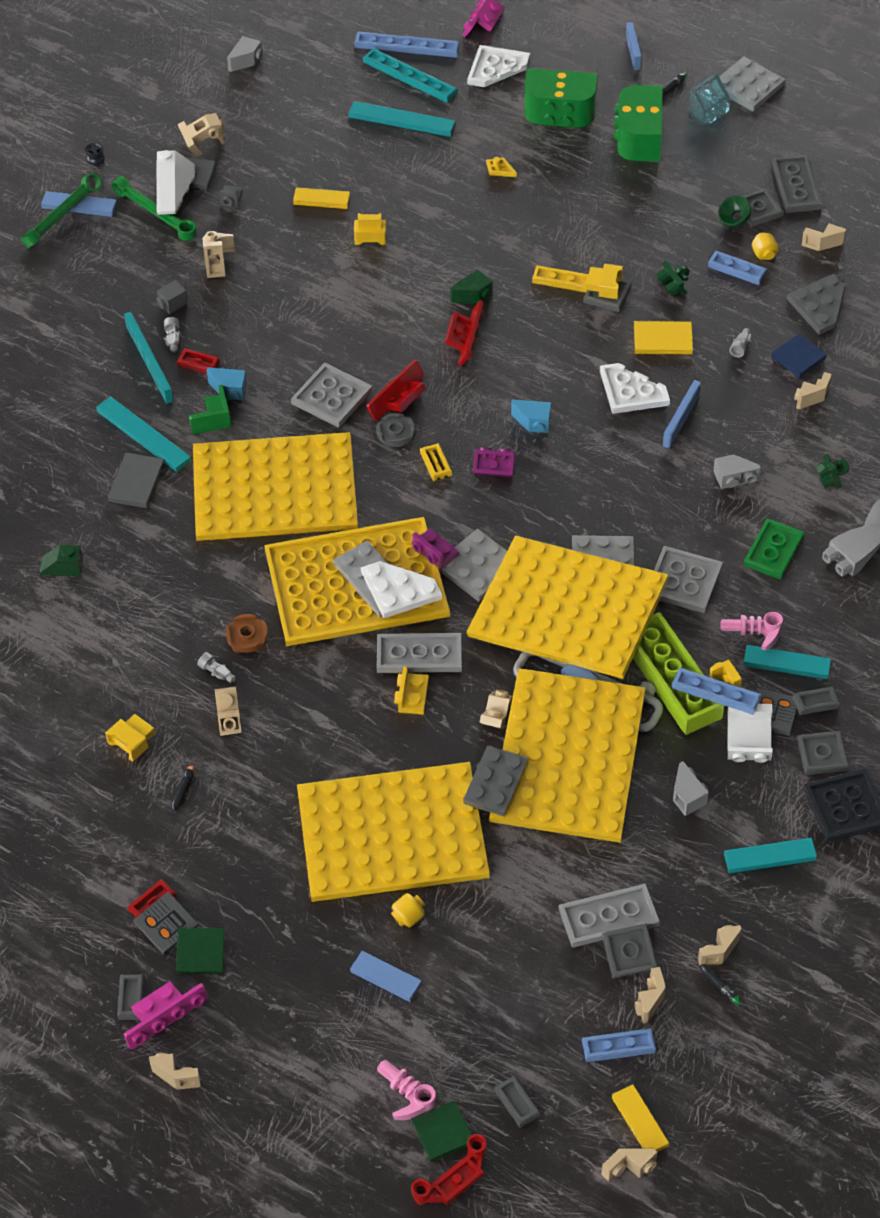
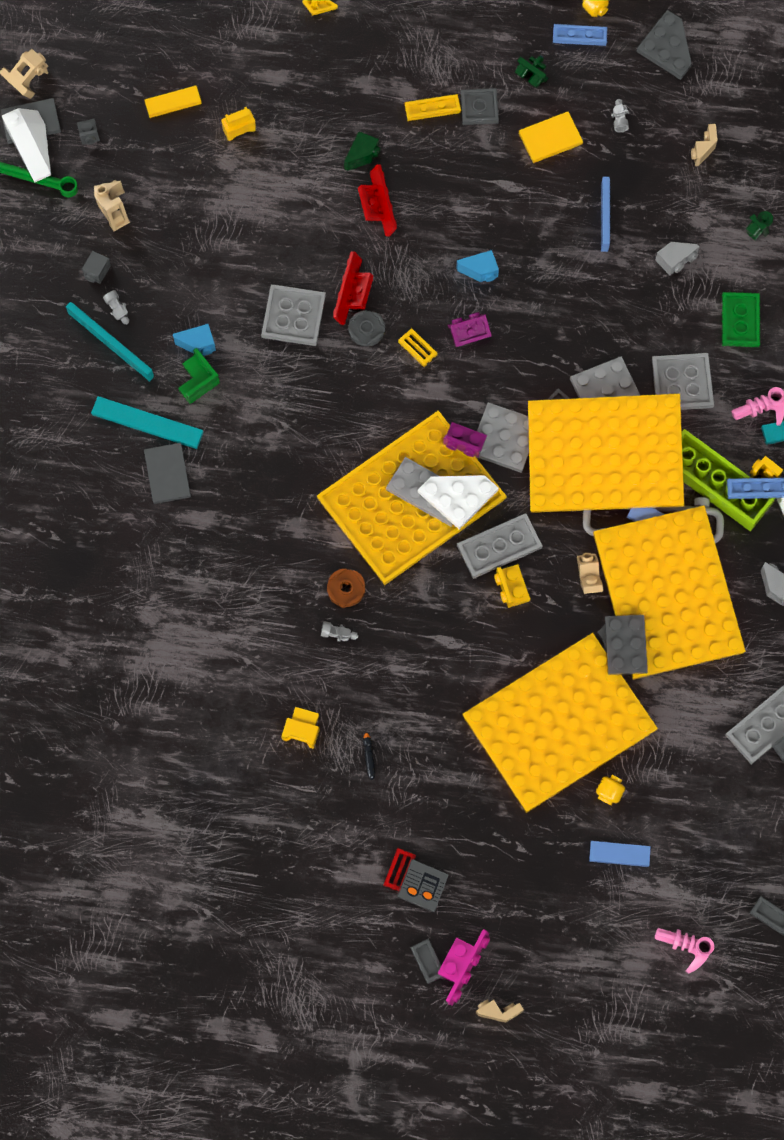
camera: 25 degrees left, 20 degrees up
dark green slope [39,545,83,576] -> none
dark green tile [176,928,224,974] -> none
red tile [177,348,220,374] -> none
yellow plate [193,432,358,541] -> none
tan slope [215,687,242,736] -> none
dark green tile [411,1100,472,1163] -> none
red plate [411,1134,486,1206] -> none
yellow piece [586,264,623,299] -> none
white plate [600,363,670,414] -> none
dark blue tile [771,334,827,378] -> none

